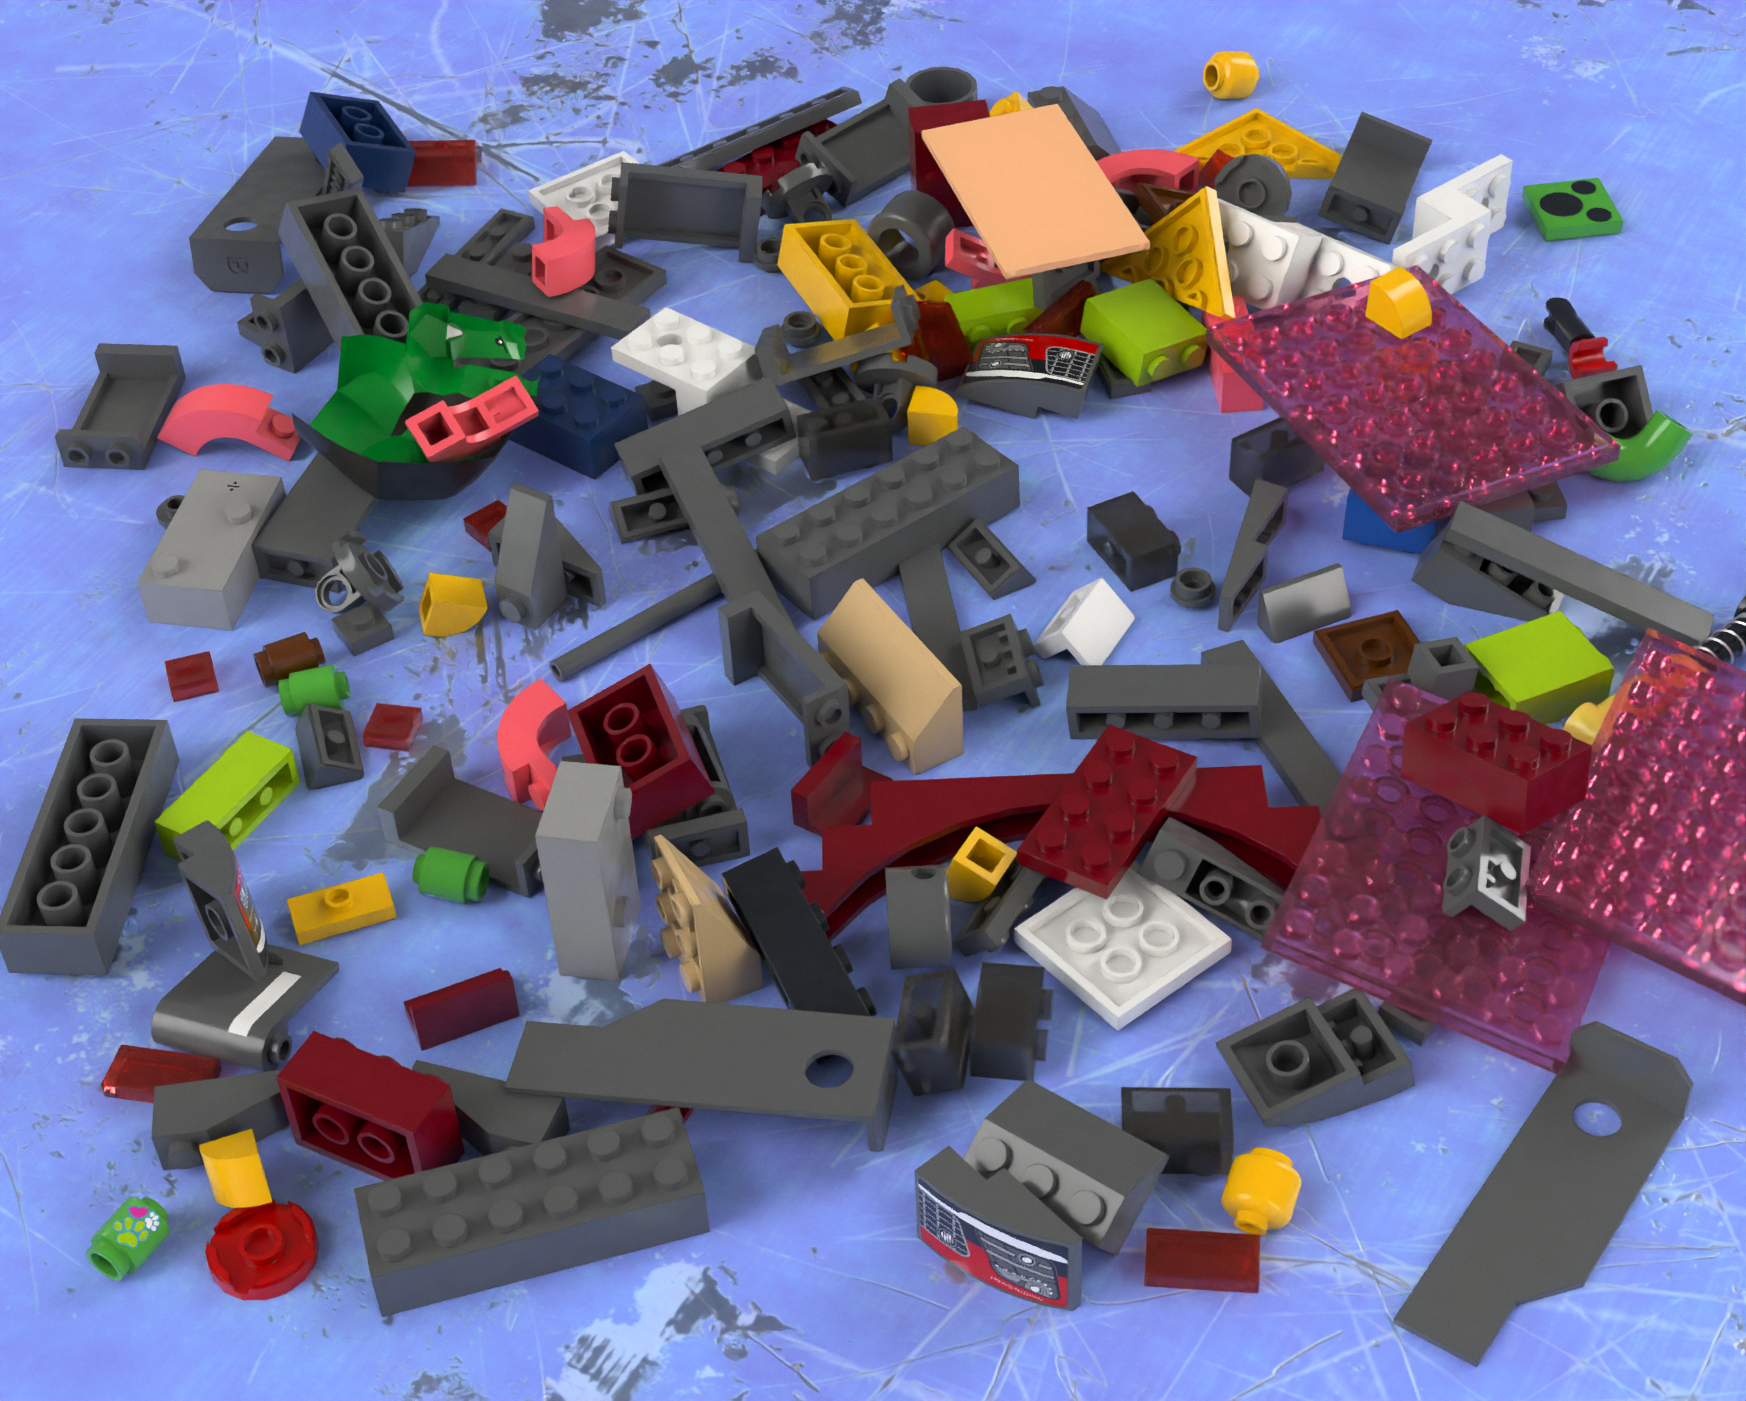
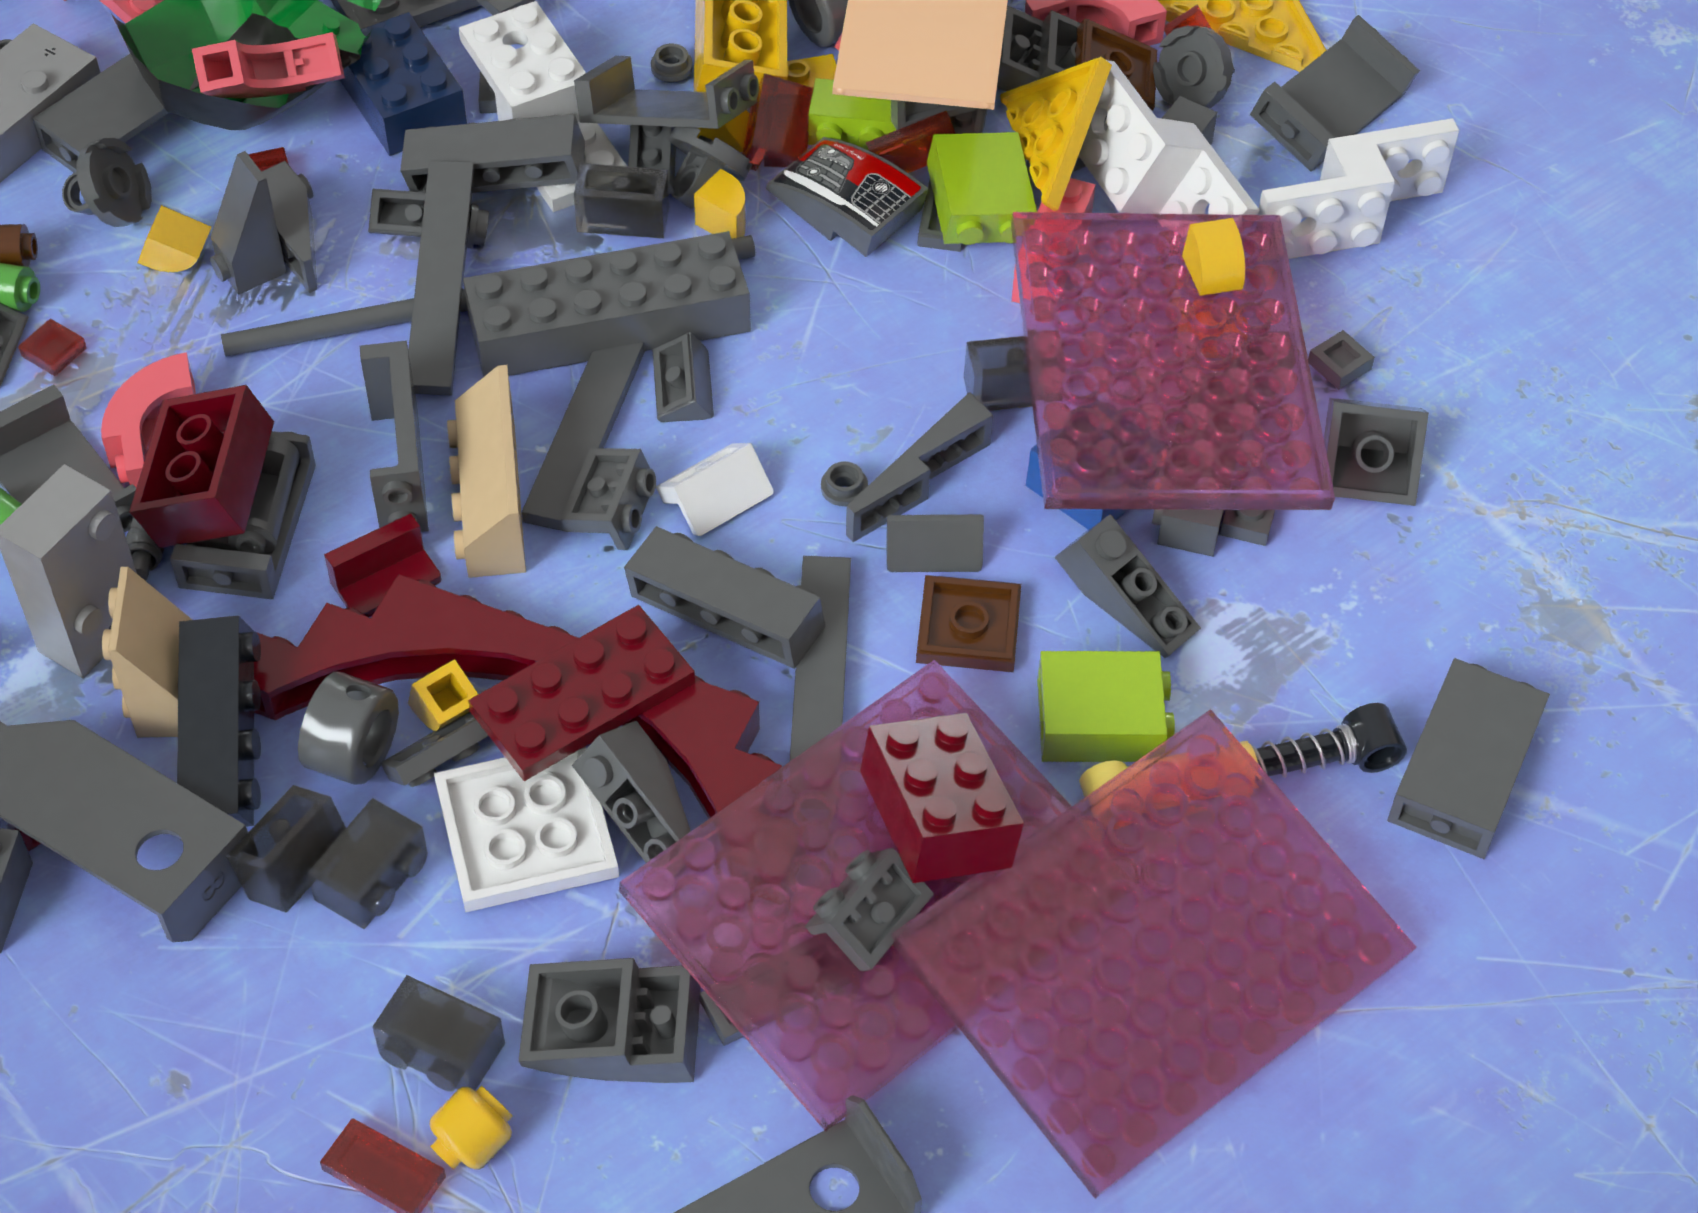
camera: 20 degrees right, 10 degrees up
dark grey plate [332,603,394,656] -> none
slope [915,1146,1082,1311] -> none
dark grey slope [963,1079,1170,1256] -> none
clear smoke brick [1087,491,1181,592] -> none
dark grey brick [1361,637,1479,725] -> none
dark grey tile [1444,500,1715,652] -> none
bright green tile [1522,178,1623,241] -> none
piece [1543,297,1618,379] -> none
bright green cylinder [1571,410,1693,482] -> none

